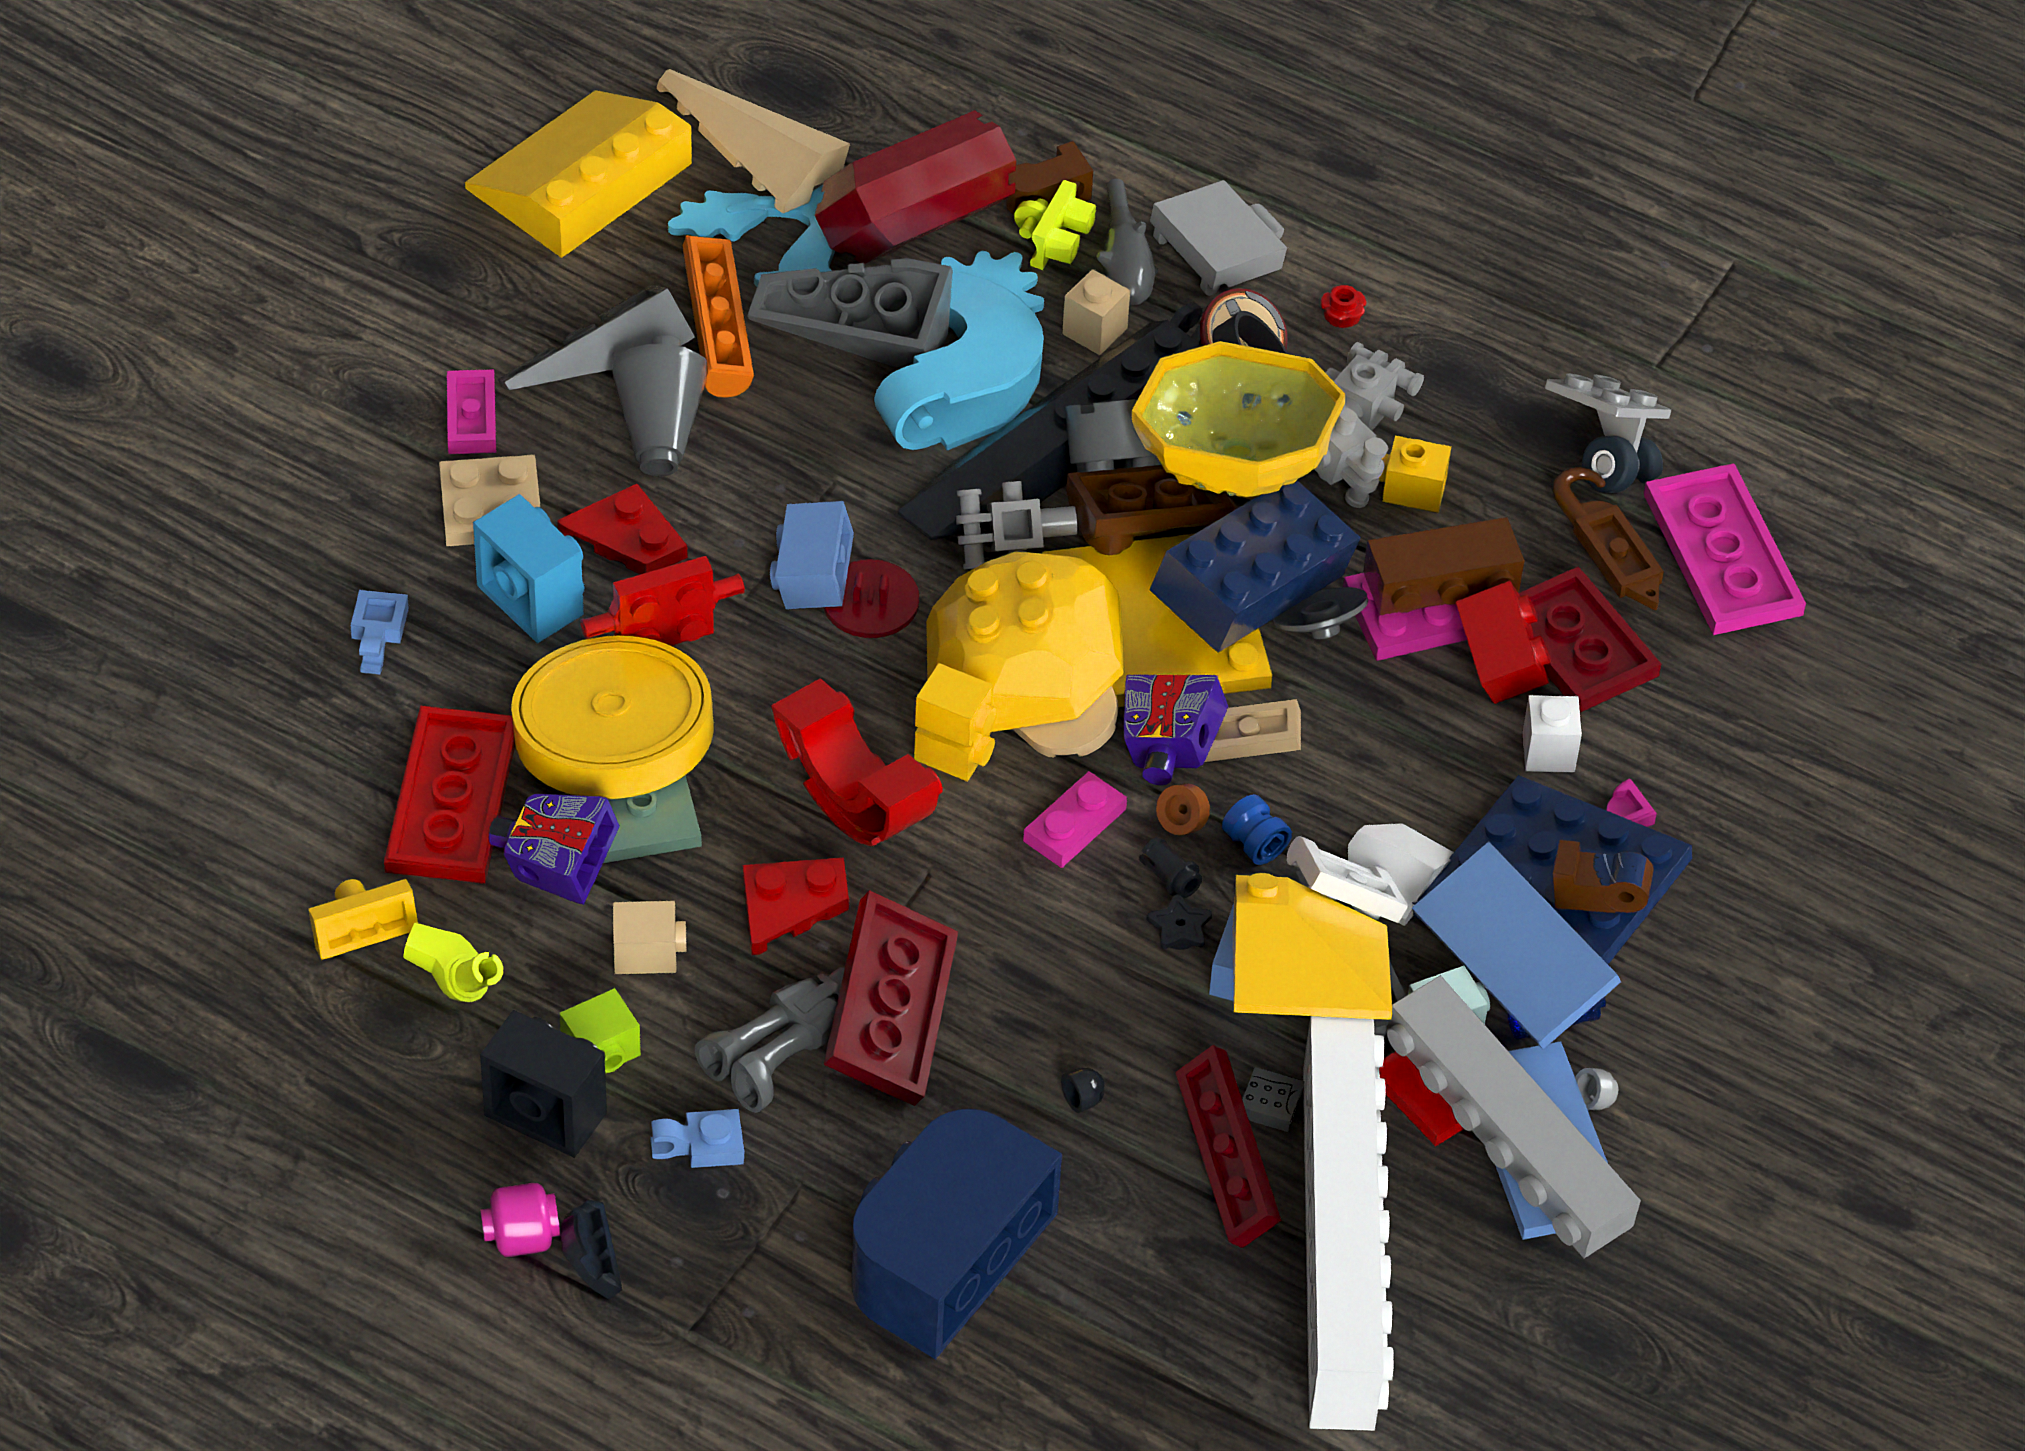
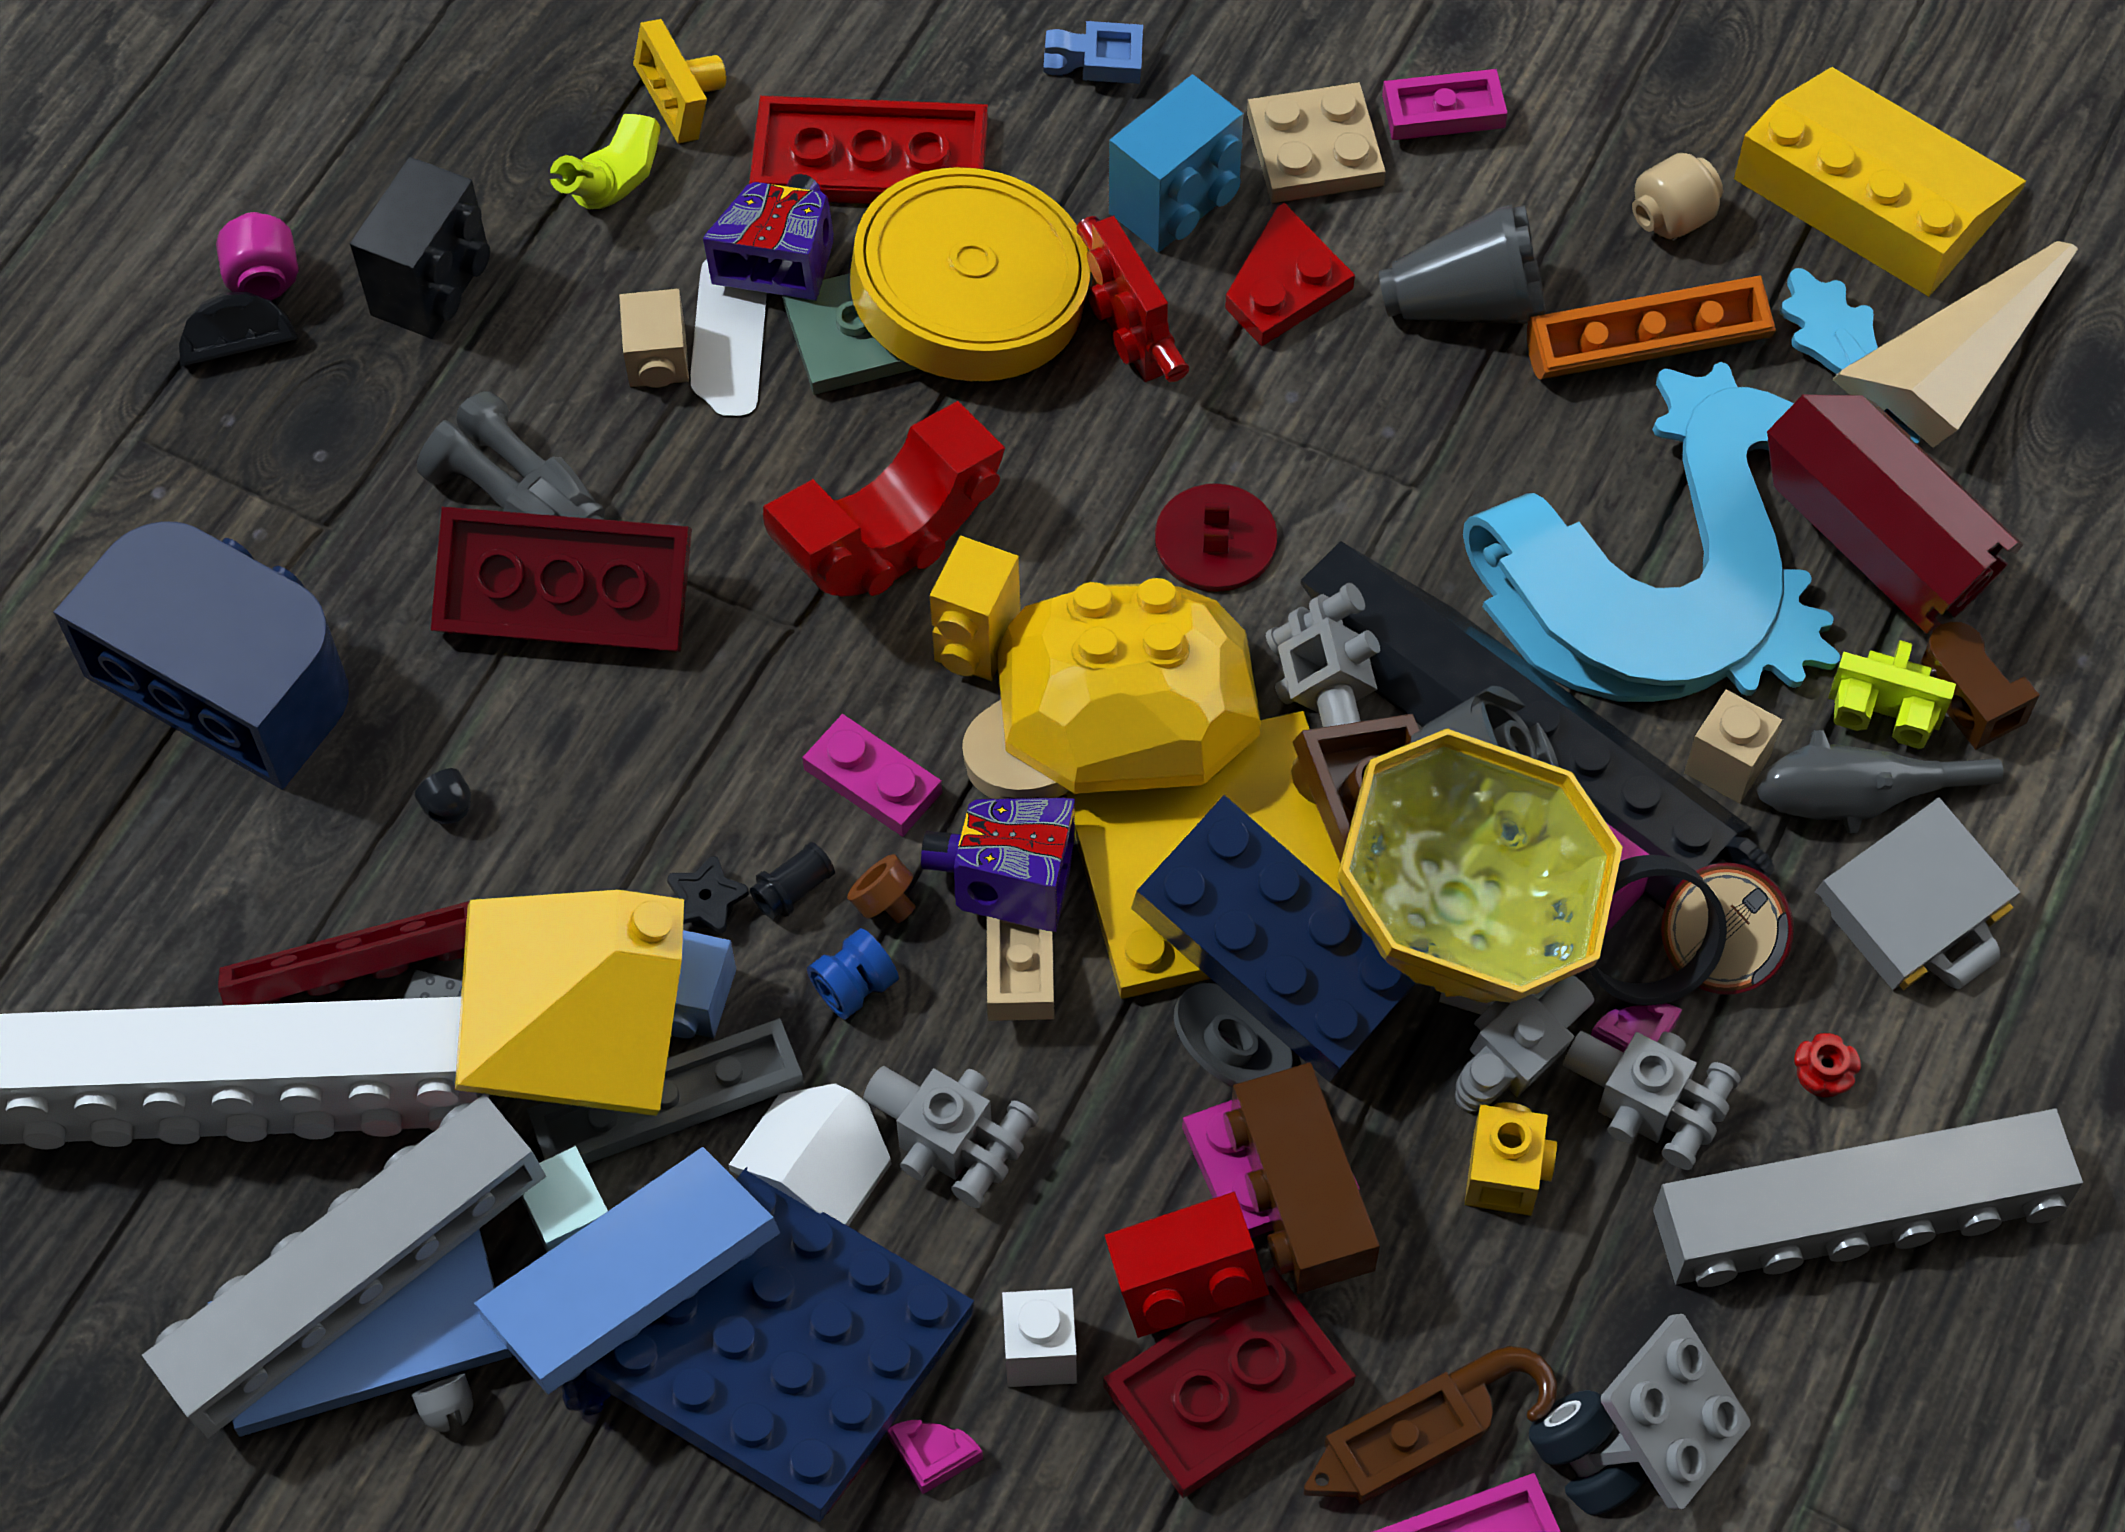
camera: 90 degrees right, 10 degrees up
wedge [498,285,695,390] -> none
lime brick [560,988,641,1073] -> none
medium blue plate [650,1109,744,1168] -> none
red wing [743,857,849,955] -> none
dark grey wedge [747,258,953,368] -> none
medium blue brick [770,501,854,609] -> none
white plate [1287,836,1408,923] -> none
reddish brown leg [1553,840,1654,913] -> none
none -> white sticker [690,259,767,416]
none -> light grey piece [863,1066,1039,1208]
none -> tan head [1632,153,1723,240]
none -> light grey brick [1653,1109,2083,1287]

